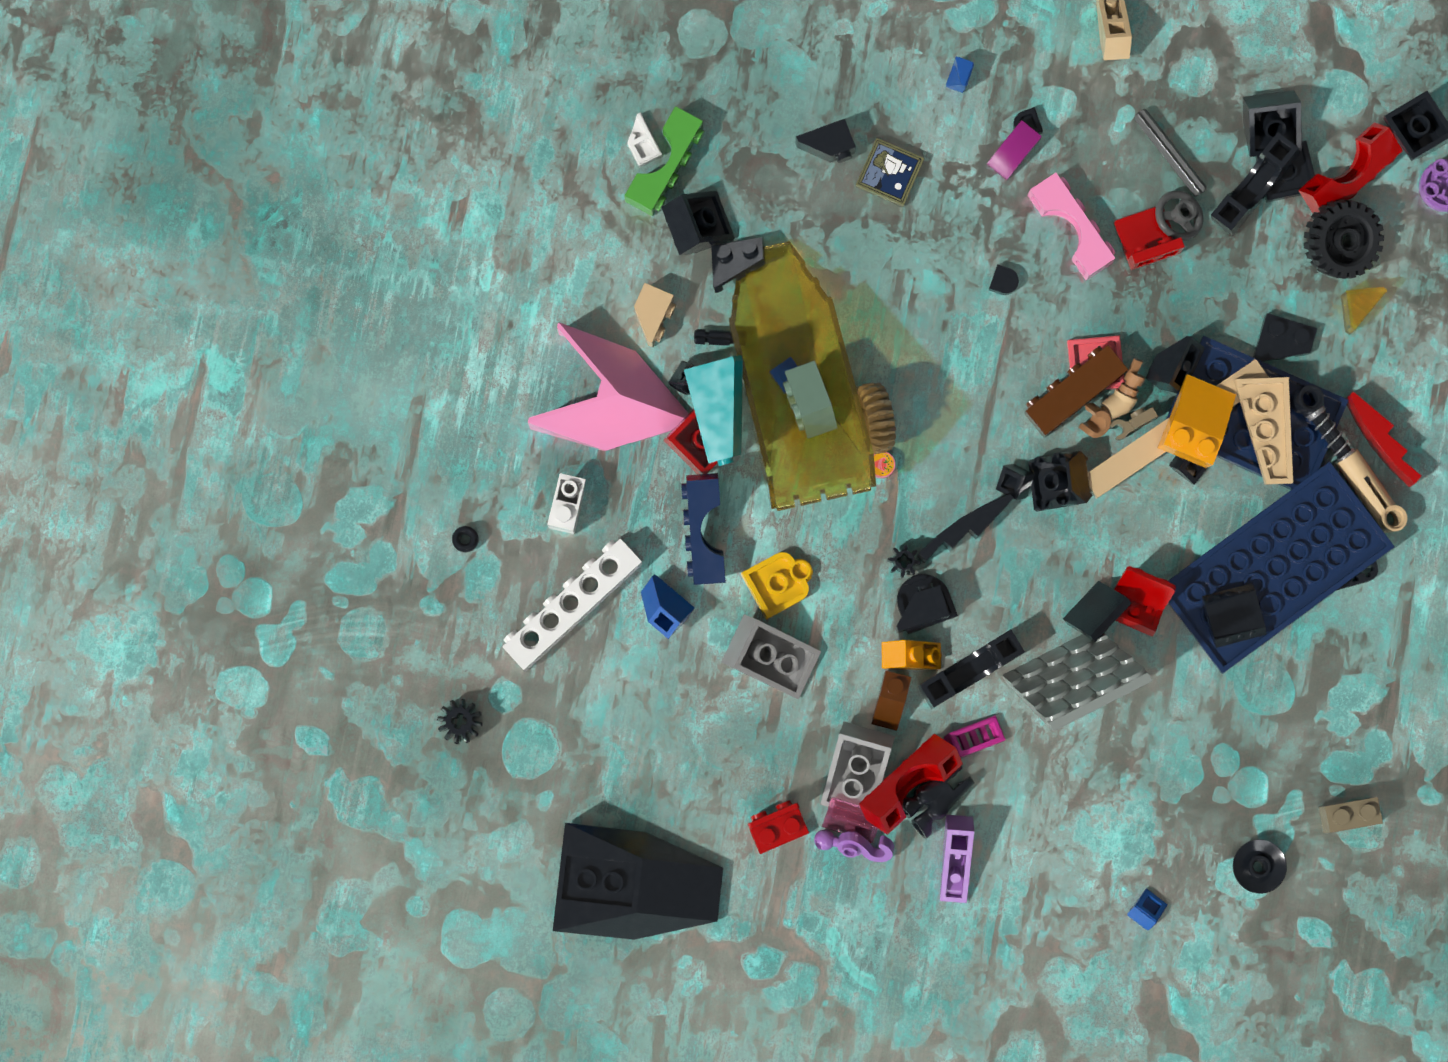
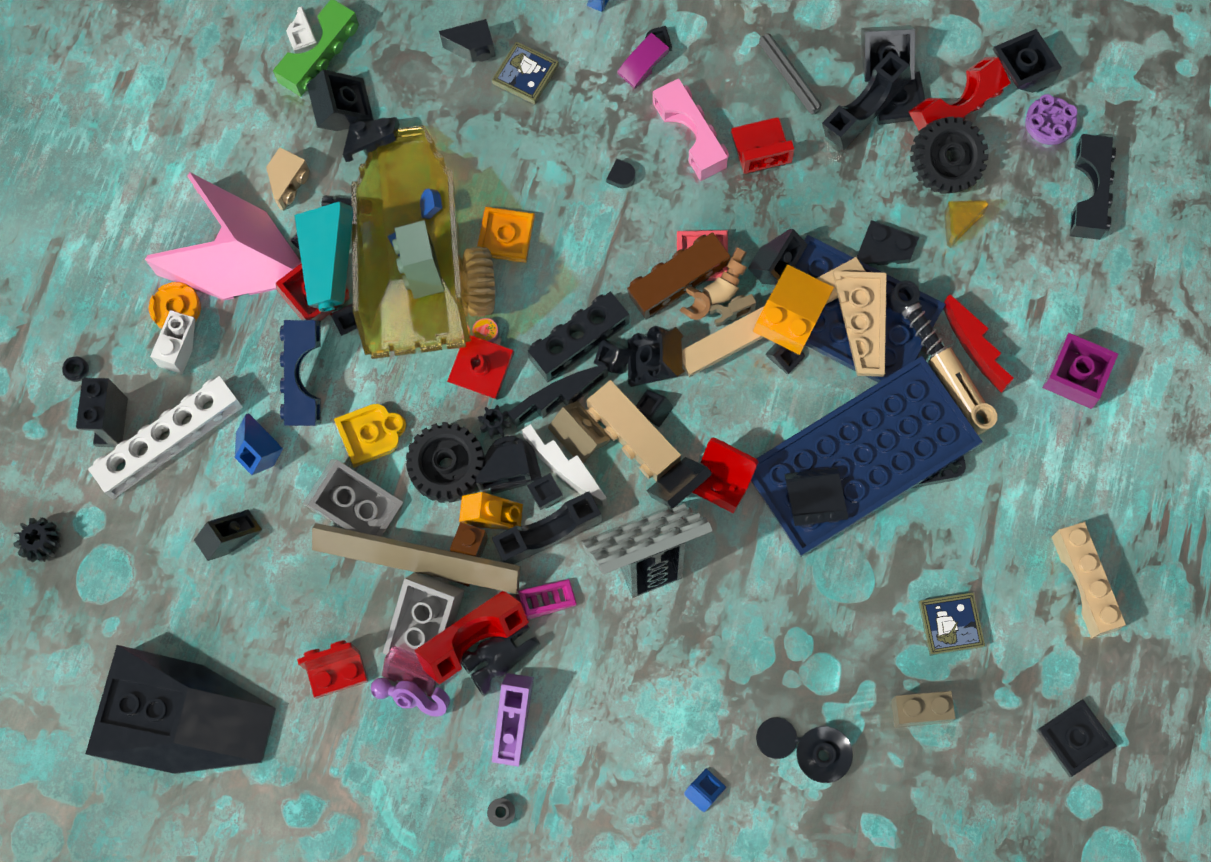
camera: 10 degrees right, 10 degrees down
dark grey piece [1155,191,1203,241] -> none
none -> black panel [76,378,128,447]
none -> light orange tile [149,282,201,329]
none -> black slope [194,509,262,561]
none -> dark tan tile [312,523,521,594]
none -> black slope [330,303,364,336]
none -> black wheel [406,422,485,503]
none -> blue tile [420,189,442,219]
none -> red tile [447,333,515,400]
none -> light orange tile [477,207,535,263]
none -> dark grey plate [487,798,515,827]
none -> white slope [522,424,607,507]
none -> black plate [527,473,563,510]
none -> black brick [528,291,630,382]
none -> dark tan panel [548,401,611,463]
none -> tan brick [587,380,681,482]
none -> black slope [636,389,673,427]
none -> black piece [756,717,850,759]
none -> tile [918,593,985,656]

